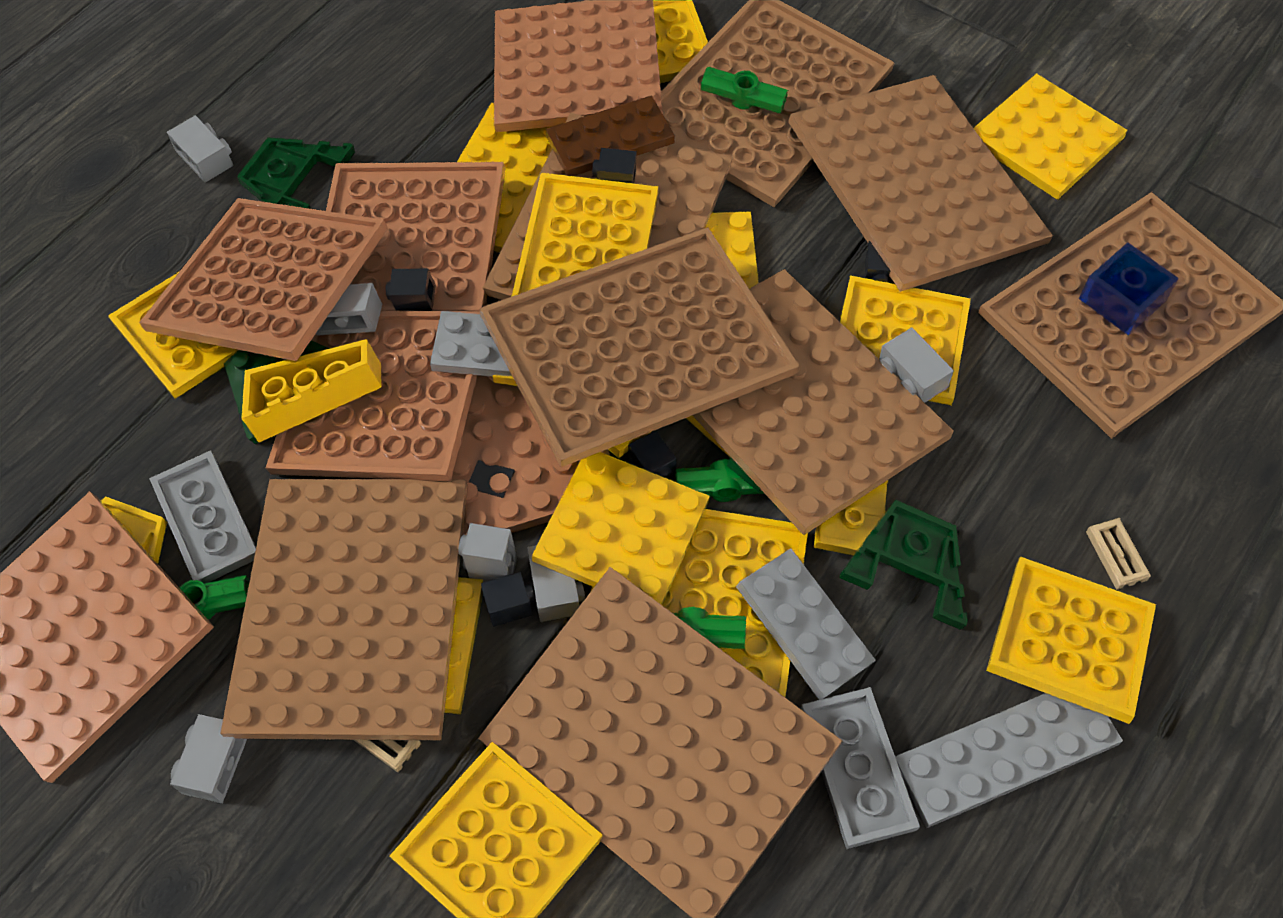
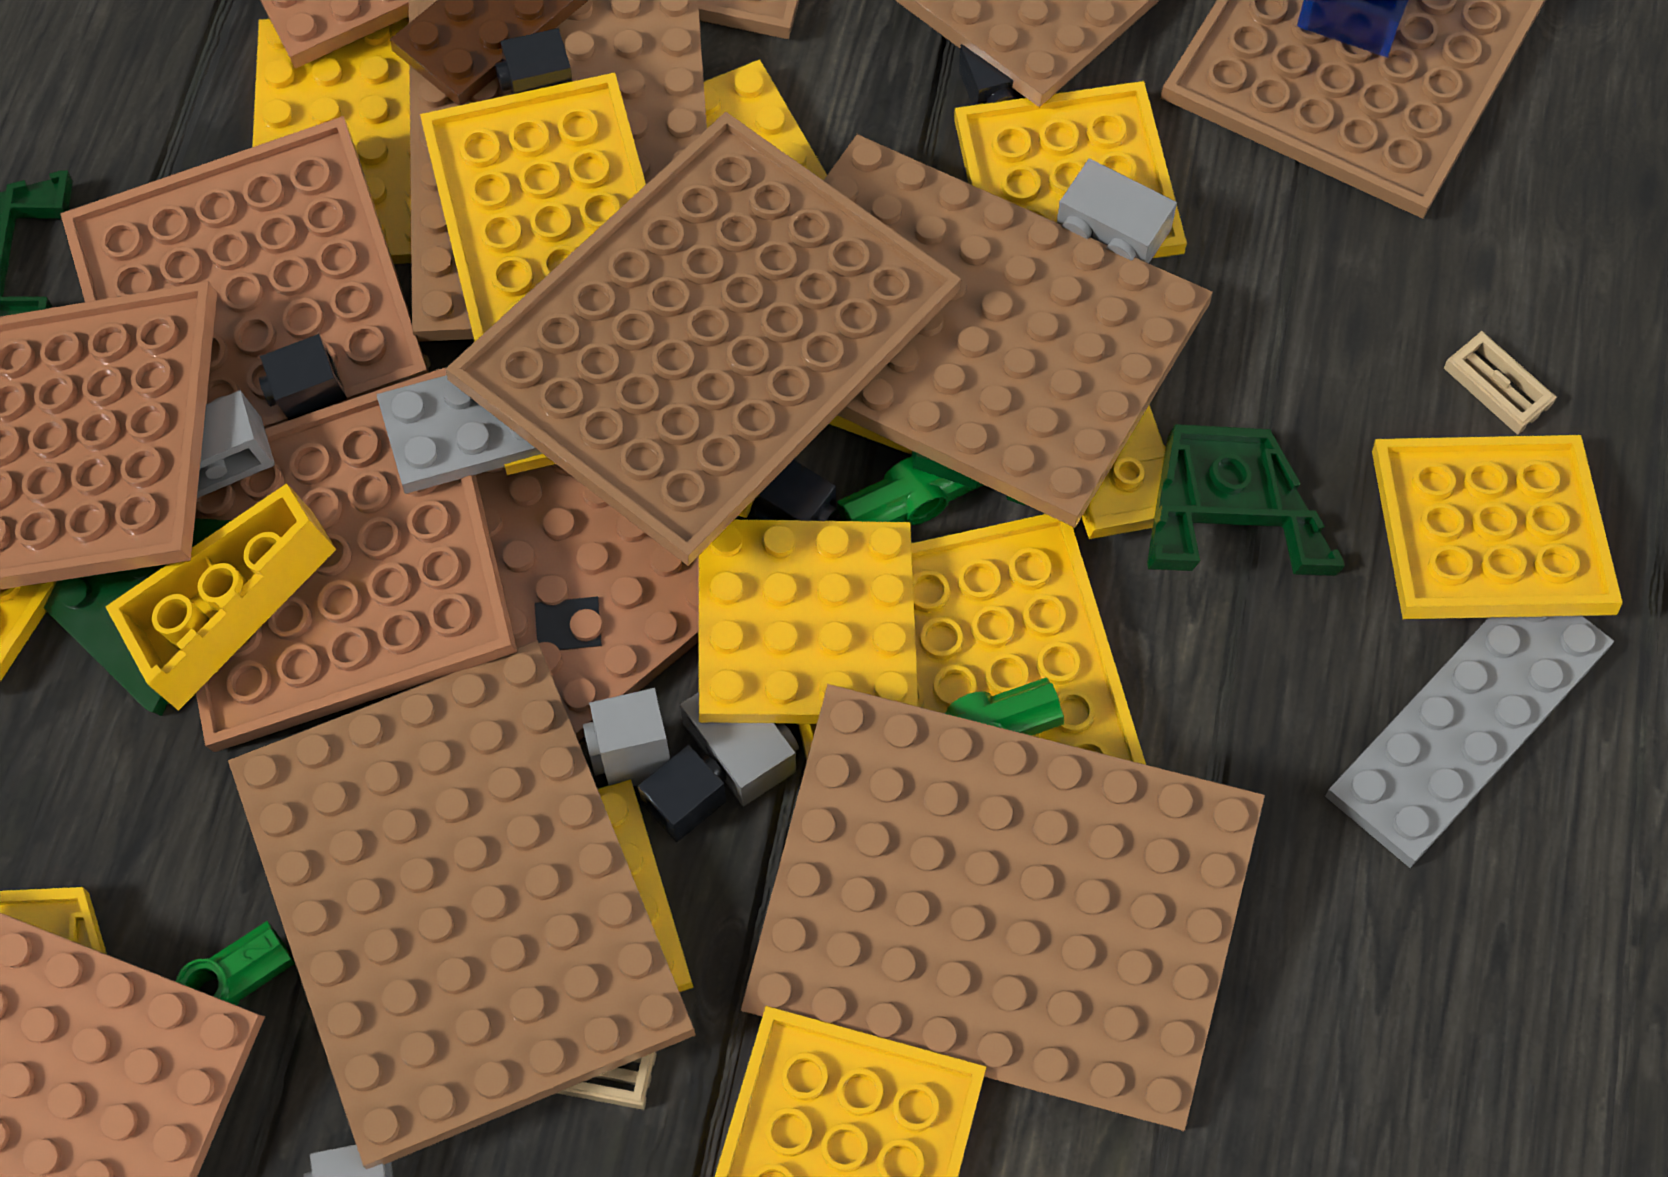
camera: 25 degrees left, 5 degrees up
light grey plate [149,450,256,584] -> none
light grey plate [736,548,876,700] -> none
light grey plate [801,687,920,849] -> none

